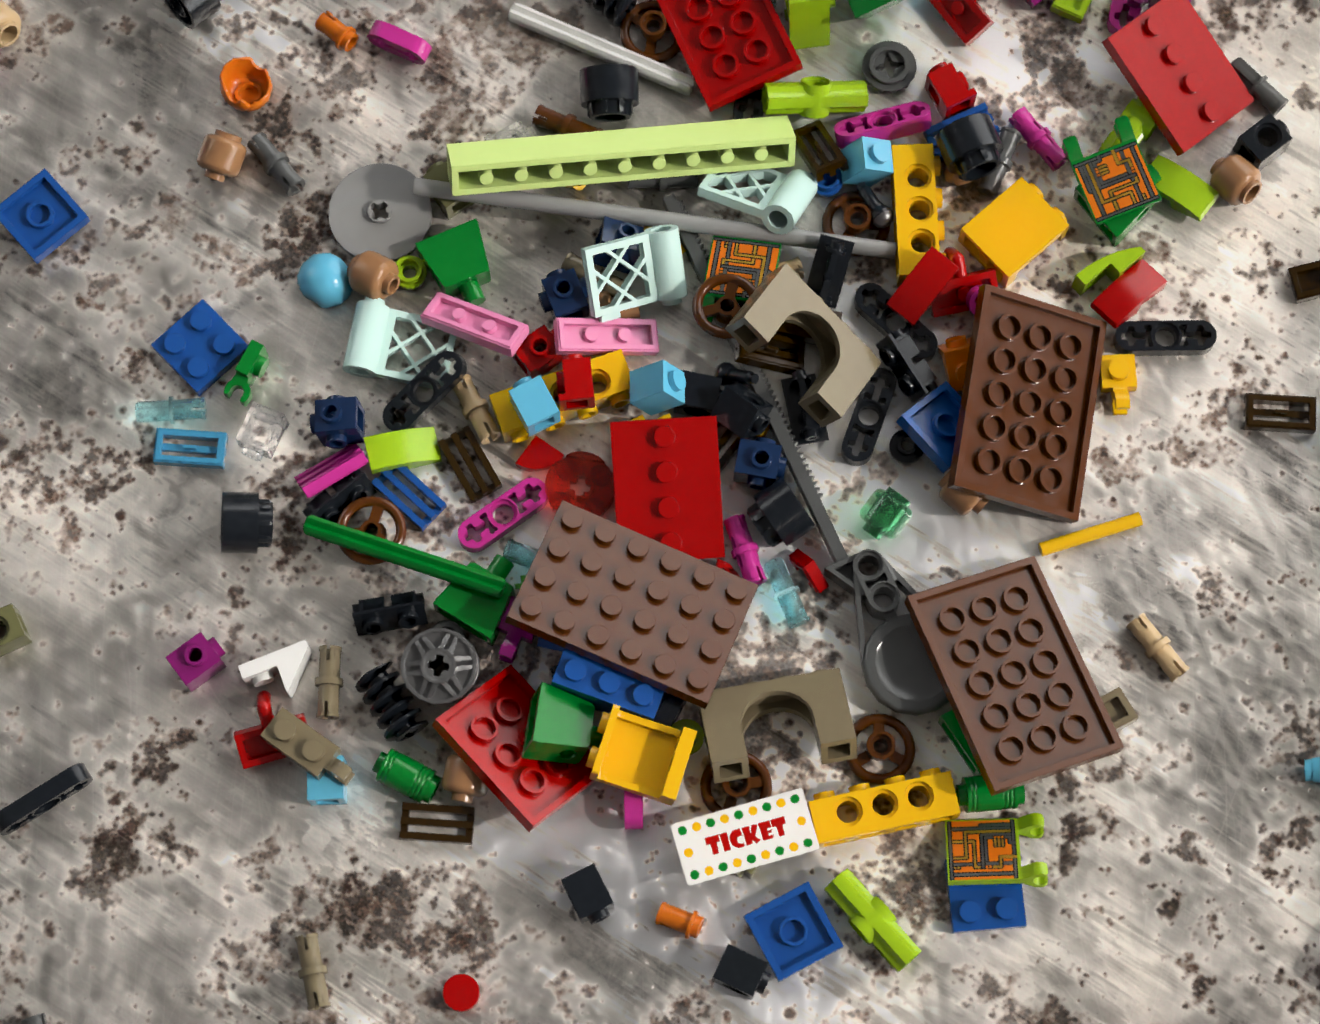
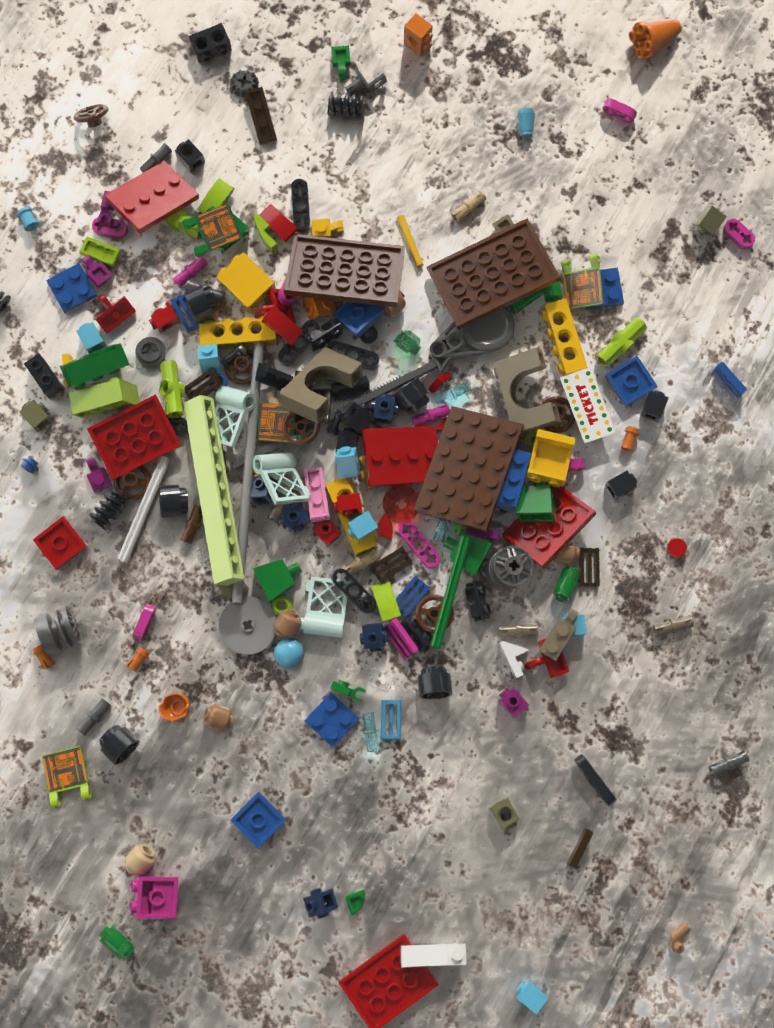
camera: 95 degrees left, 5 degrees up
dark grey pin [247,132,306,196] -> none
black piece [355,662,429,742] -> none
bright pink tile [420,291,530,357] -> none
dark pink beam [834,101,932,149] -> none
reddish brown piece [846,713,915,785] -> none
medium nougat head [1210,154,1262,206] -> none
dark brown tile [1243,393,1316,434] -> none

